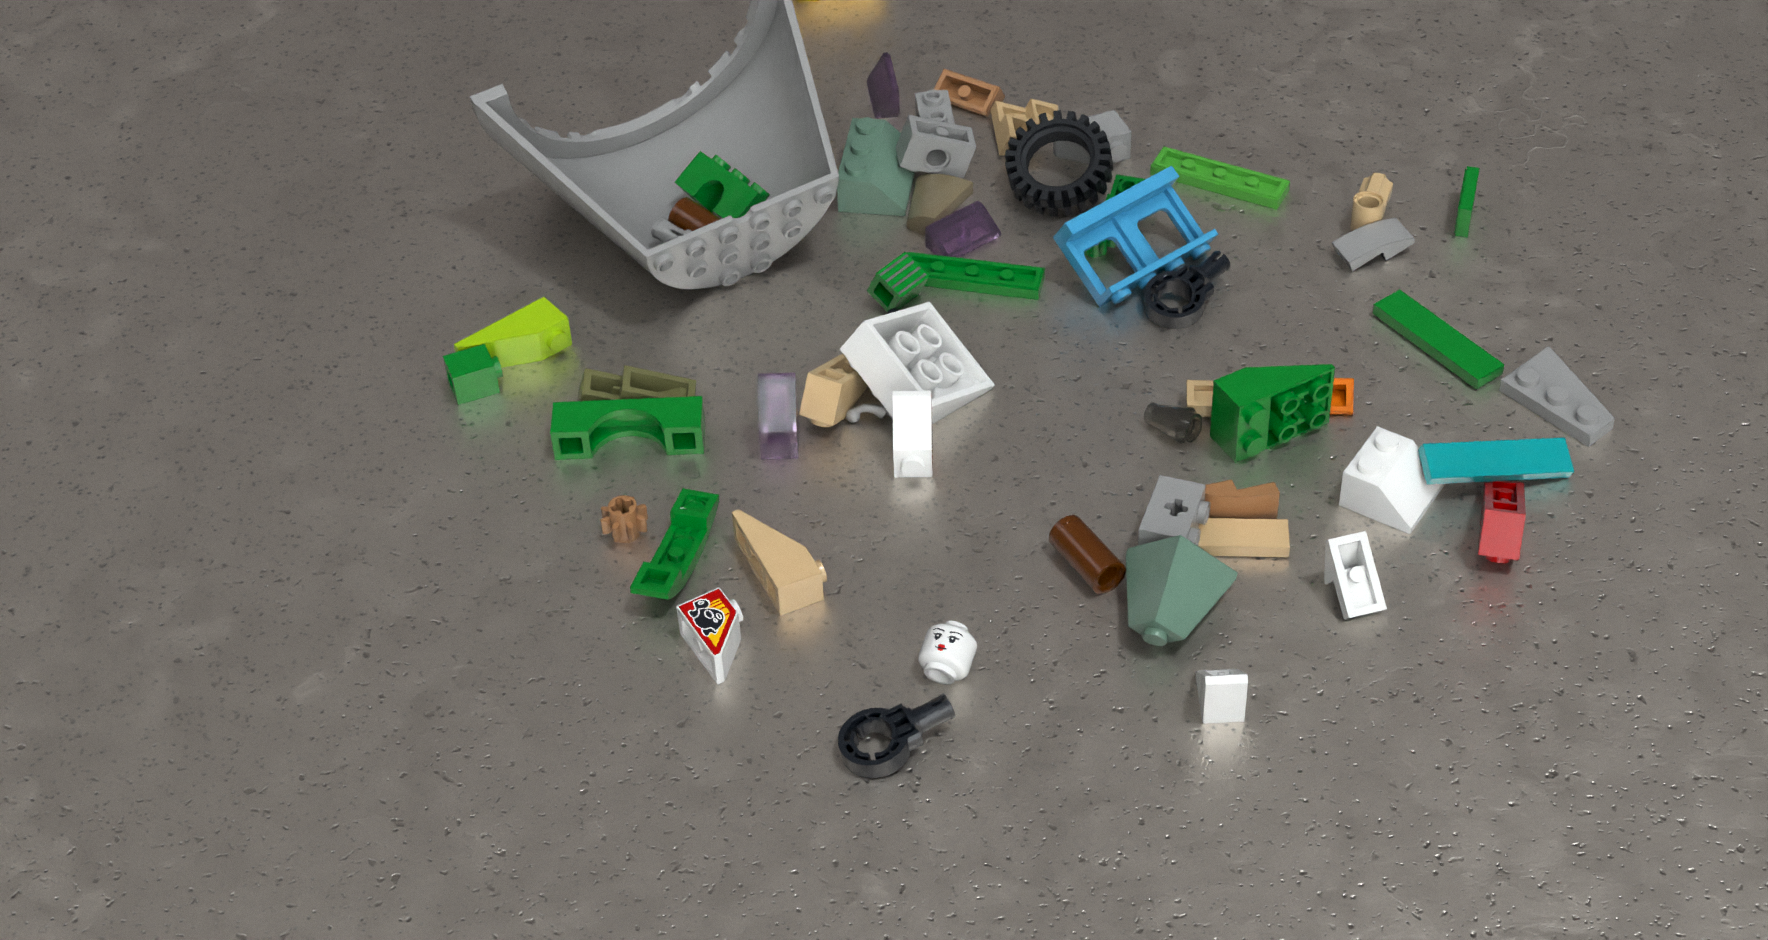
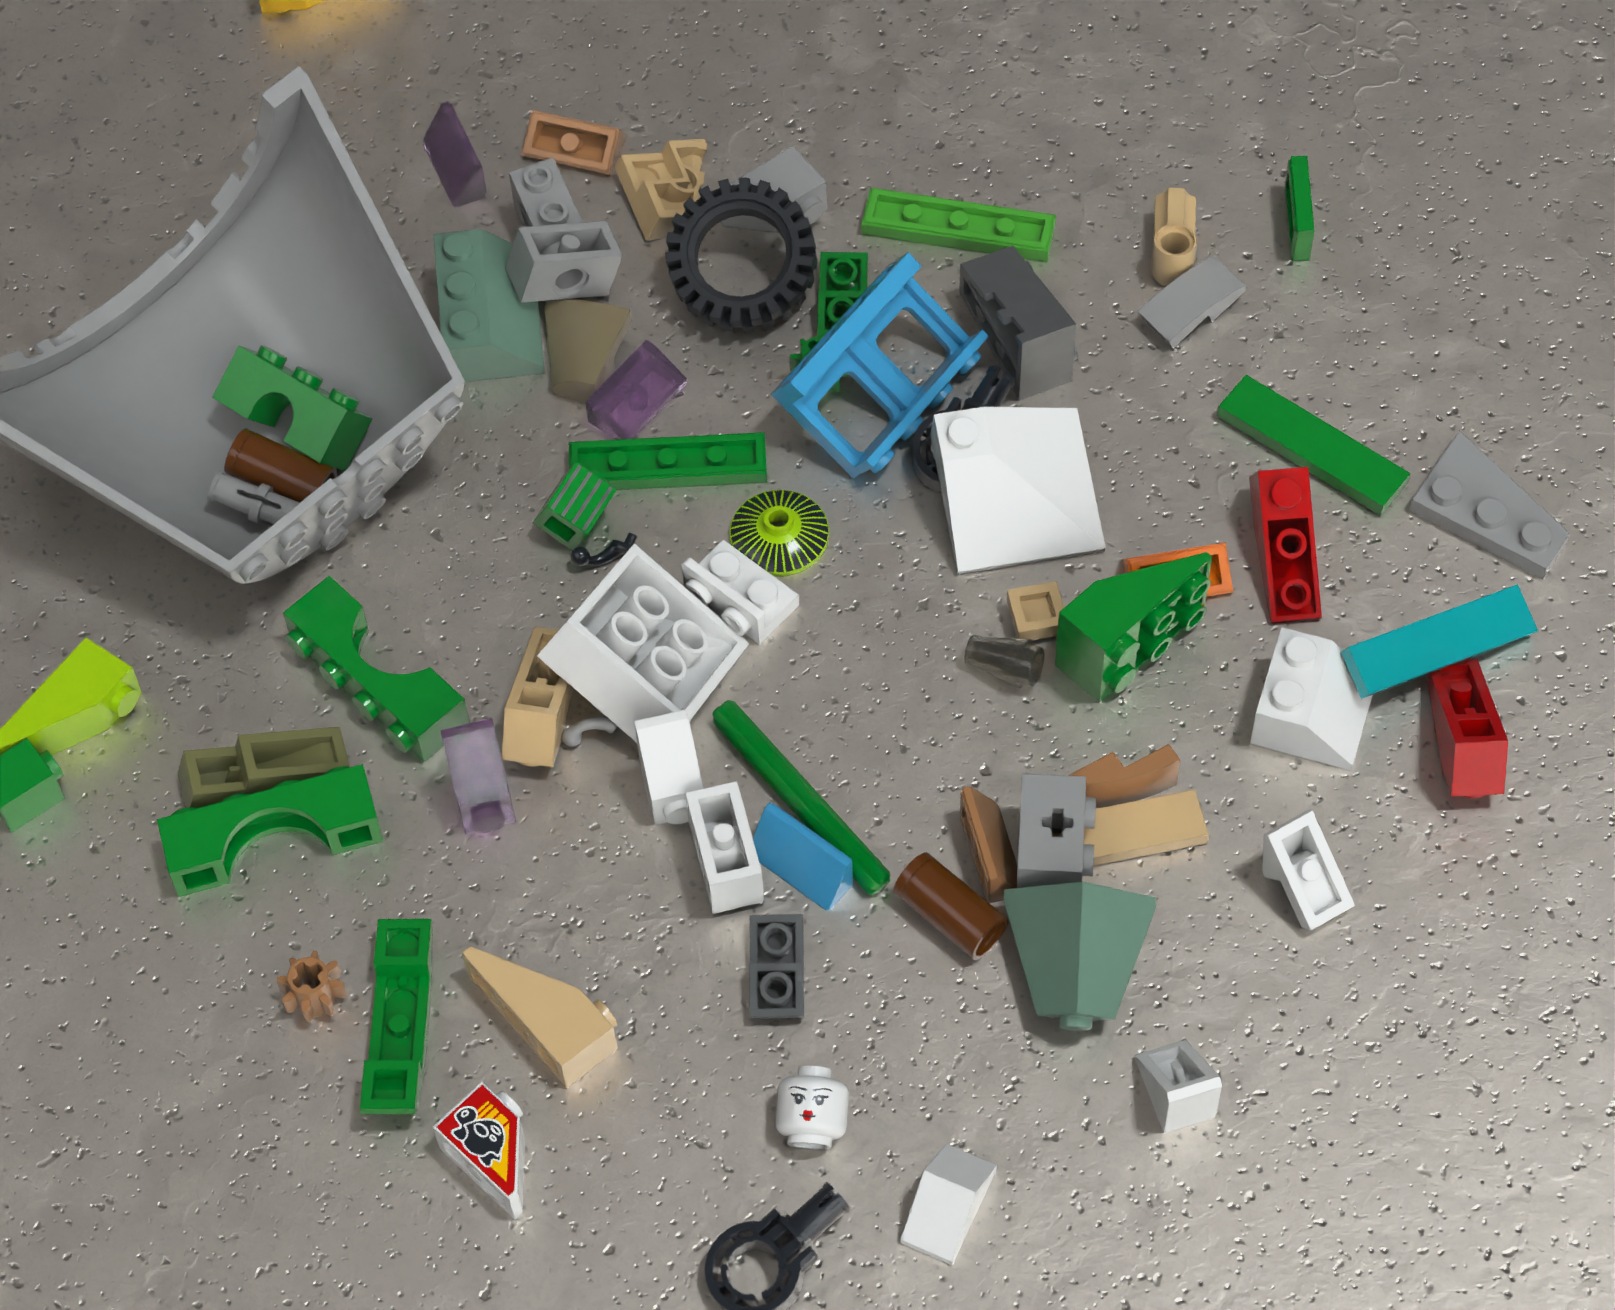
camera: 15 degrees left, 15 degrees up
none -> green arch [283,576,470,762]
none -> white bracket [682,540,799,645]
none -> white brick [685,781,764,914]
none -> green axle [712,700,890,895]
none -> dish [730,490,829,577]
none -> dark grey slope [749,914,804,1019]
none -> dark azure slope [753,802,853,911]
none -> white slope [901,1144,997,1265]
none -> white slope [930,407,1106,575]
none -> dark grey wedge [959,245,1078,400]
none -> medium nougat slope [960,786,1018,903]
none -> red slope [1249,467,1322,623]

